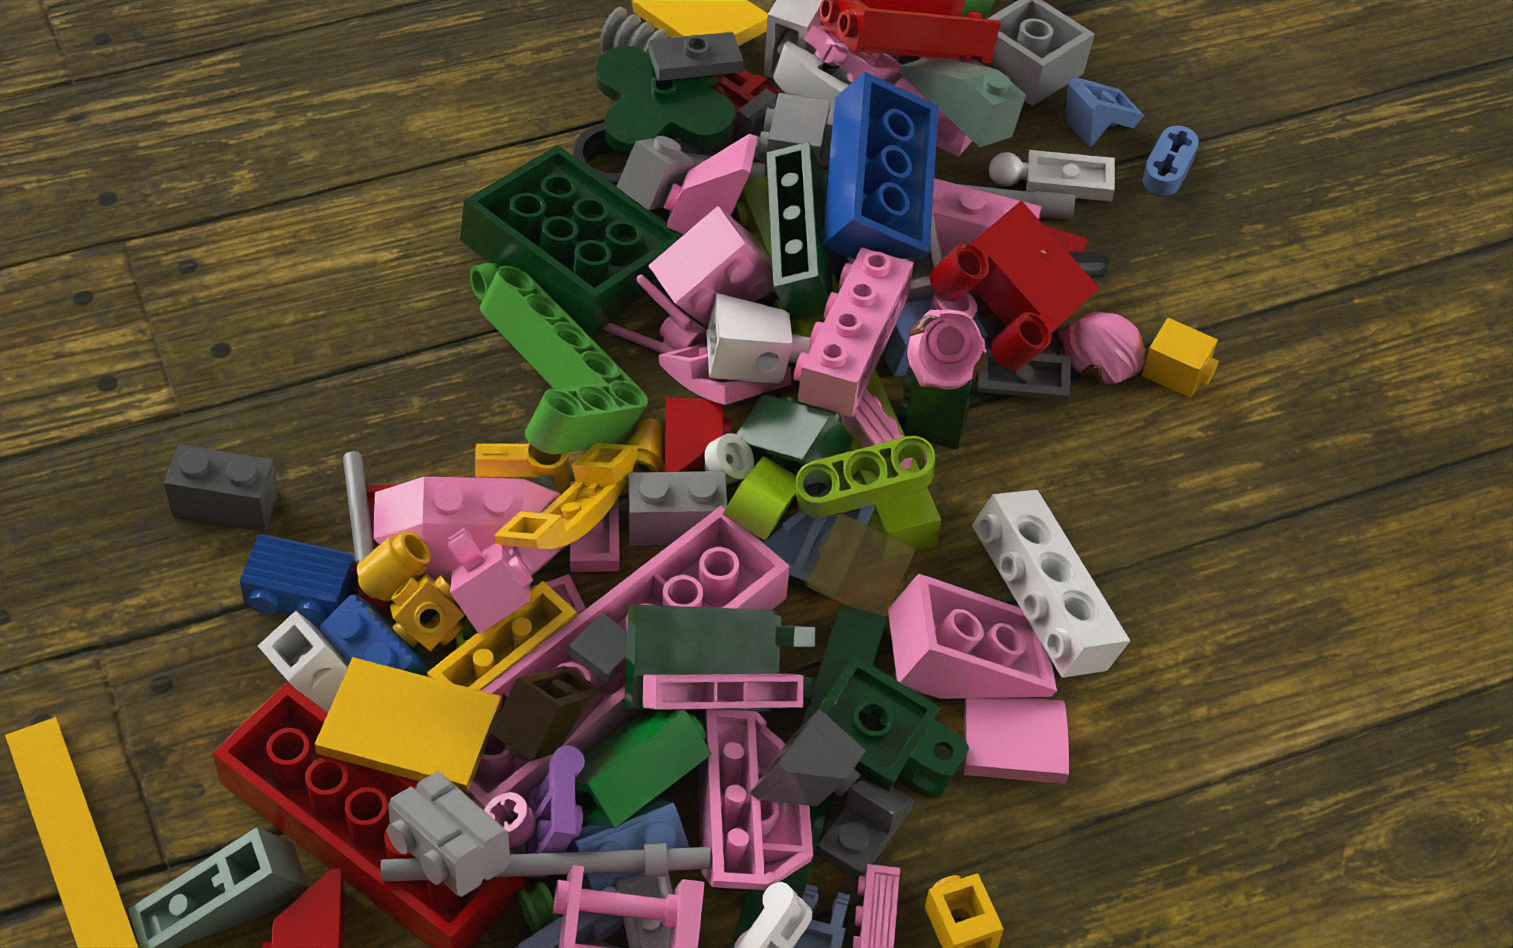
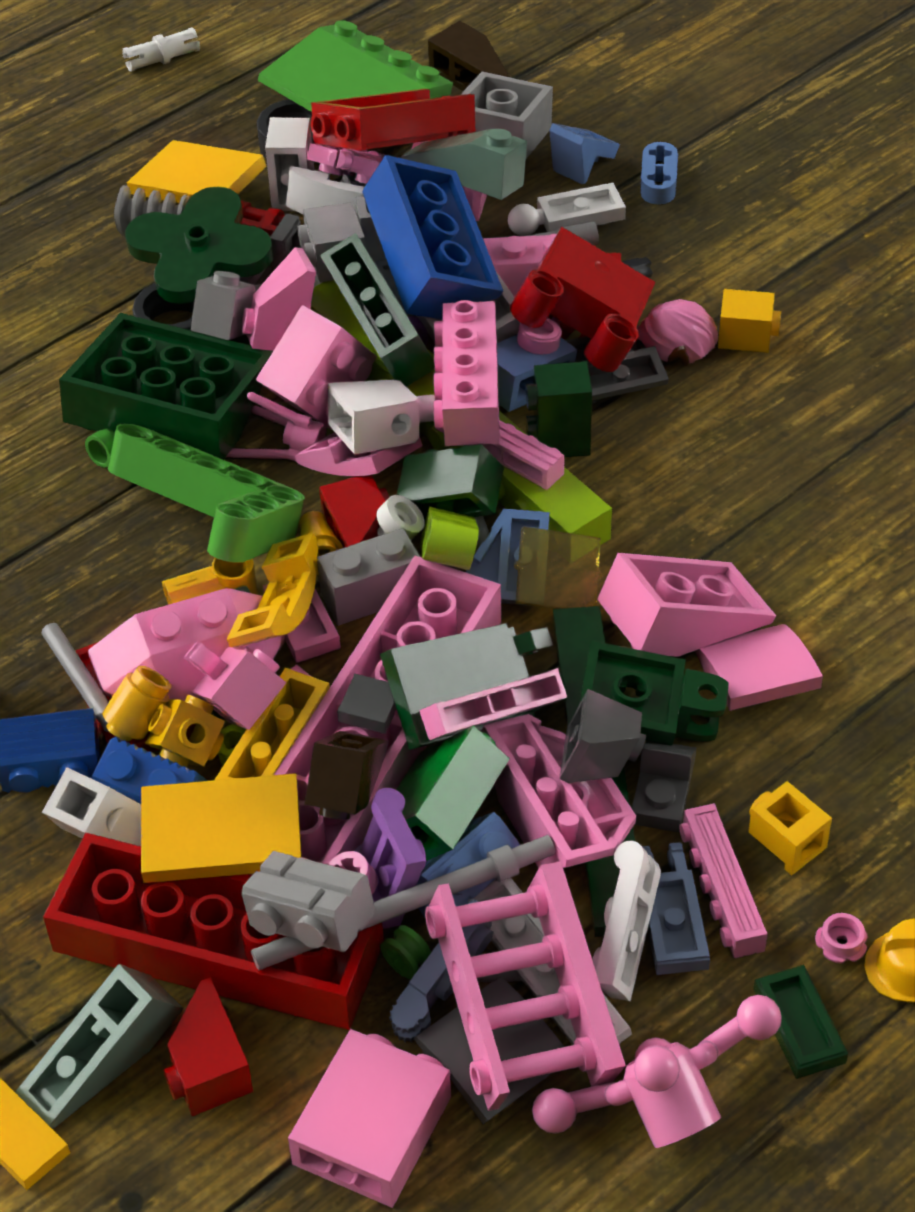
camera: 15 degrees left, 5 degrees down
dark grey plate [648,32,743,81] -> none
lime beam [795,436,935,518] -> none
bright pink hair [907,309,987,390] -> none
white brick [972,490,1130,678] -> none

